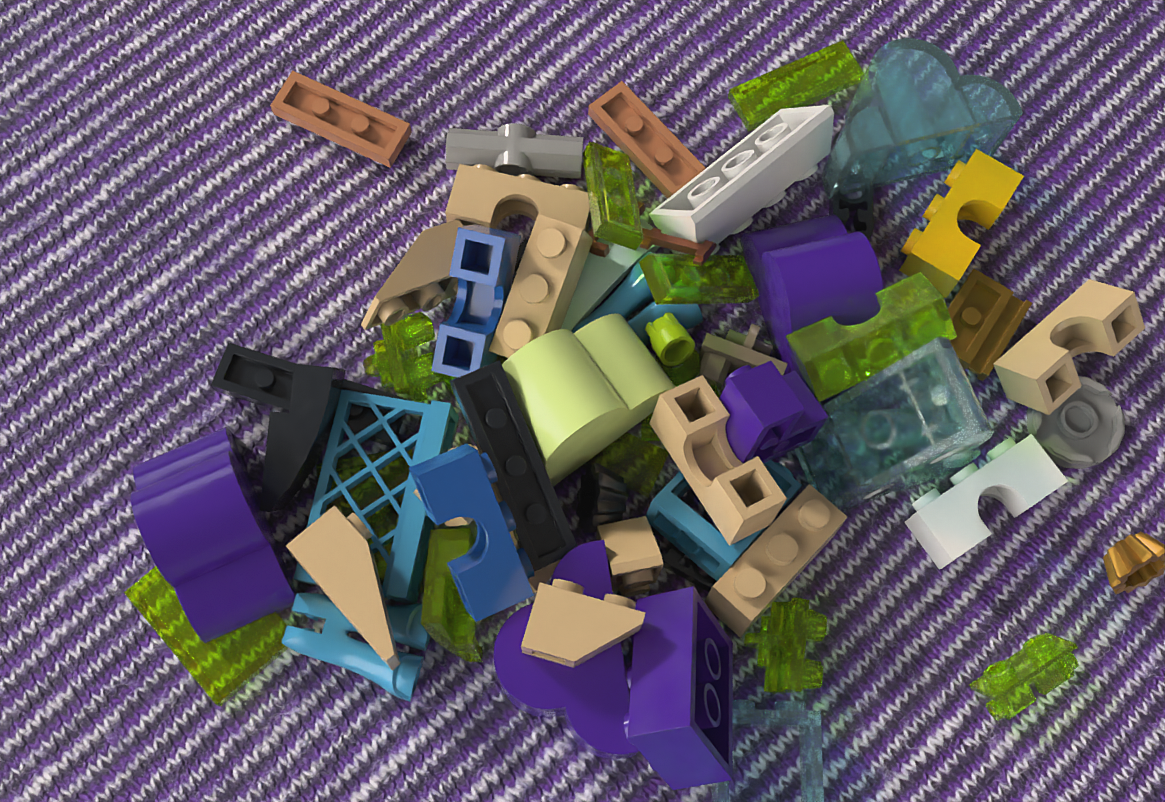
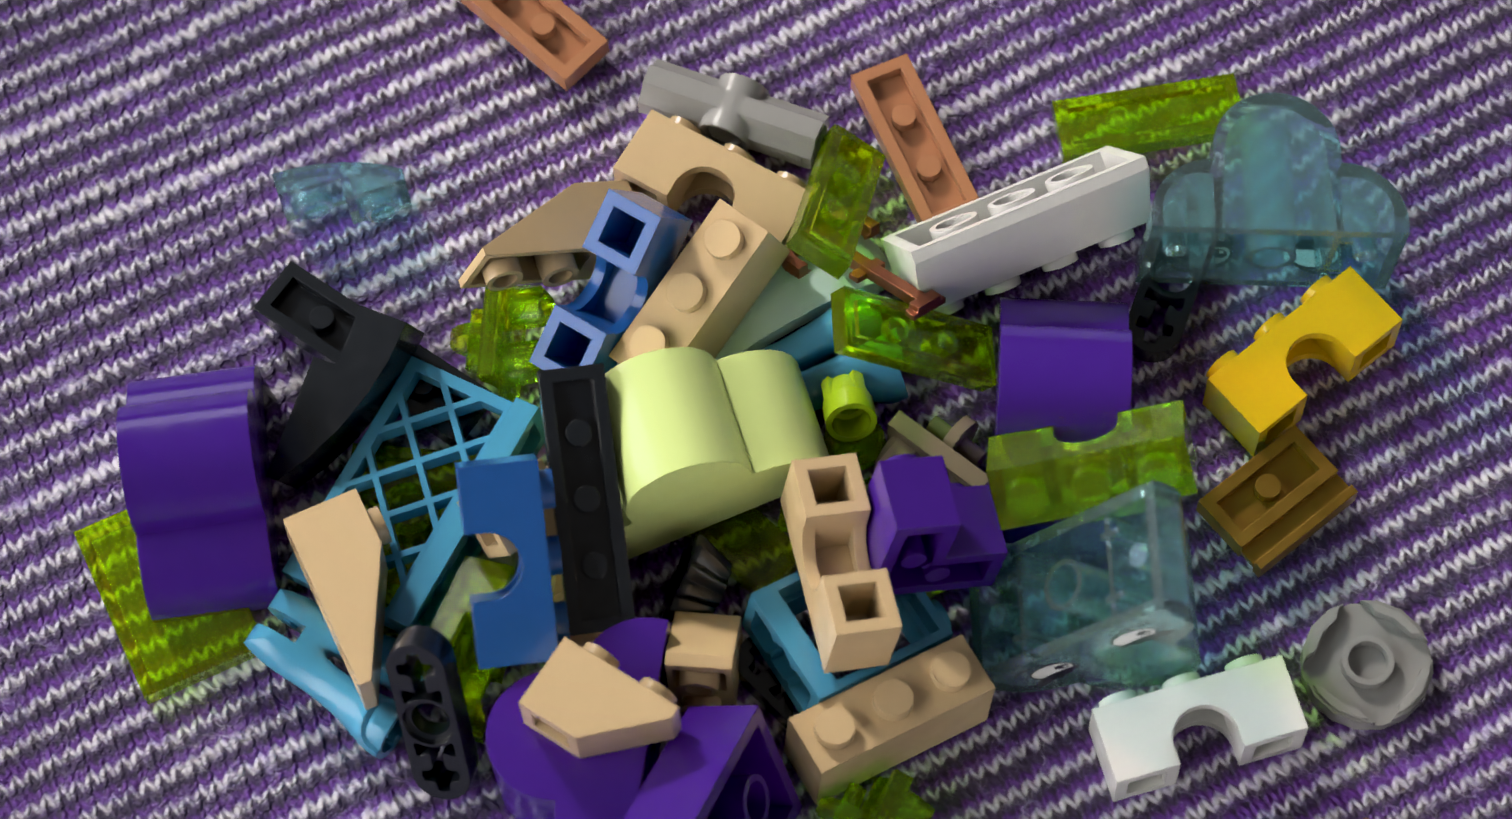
camera: 25 degrees right, 5 degrees down
tan arch [994,279,1145,415] -> none
none -> clear light blue slope [272,162,412,225]
none -> black beam [386,625,479,799]

